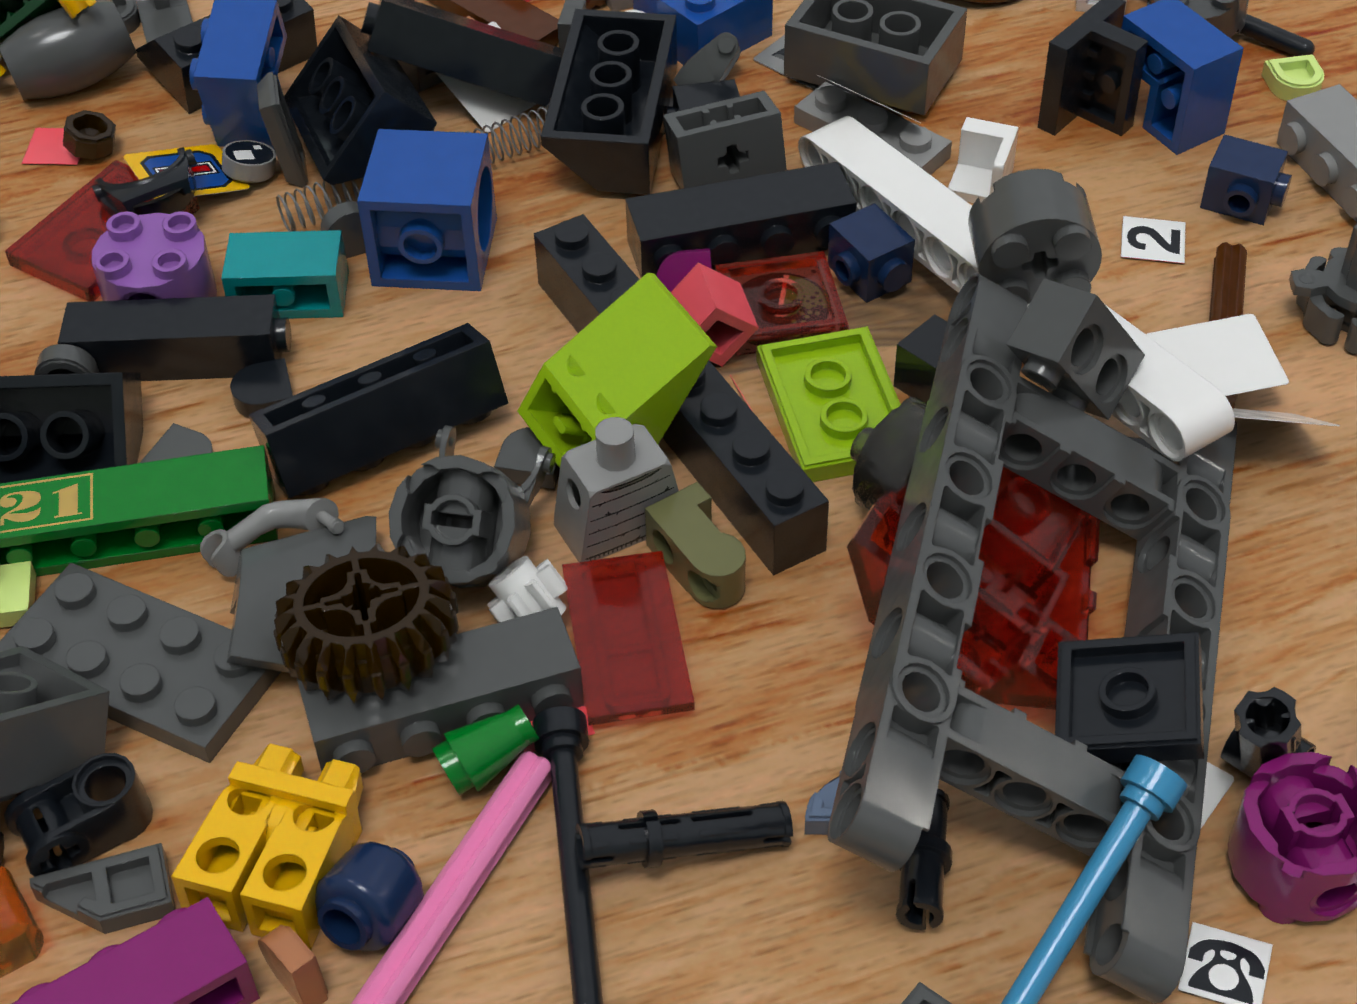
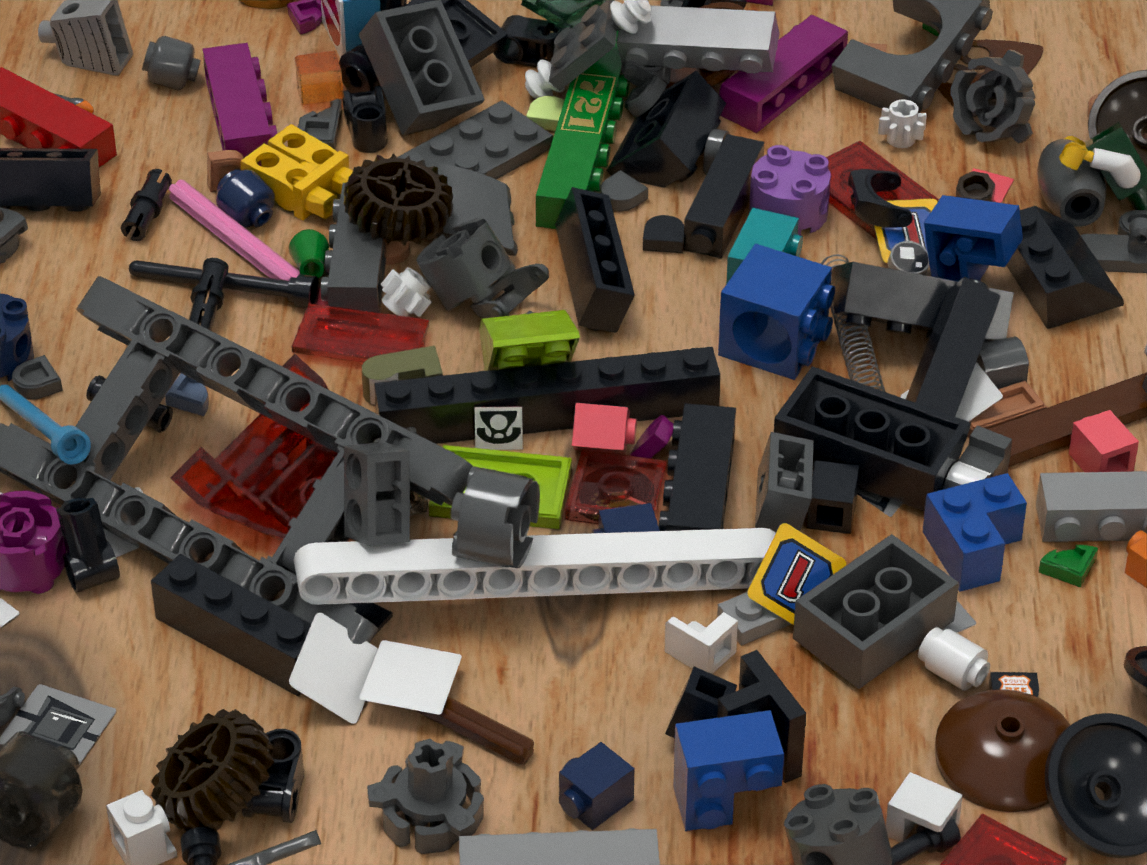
camera: 110 degrees right, 5 degrees down
light grey piece [200,498,344,577] -> none
dark grey tile [257,72,308,188] -> none
light grey torso [554,417,679,567] -> none
dark grey helmet [673,32,741,86] -> none
black tile [1055,632,1204,764] -> none
white sticker [1121,216,1186,264] -> none
none -> black brick [151,554,311,696]
none -> black brick [665,666,737,738]

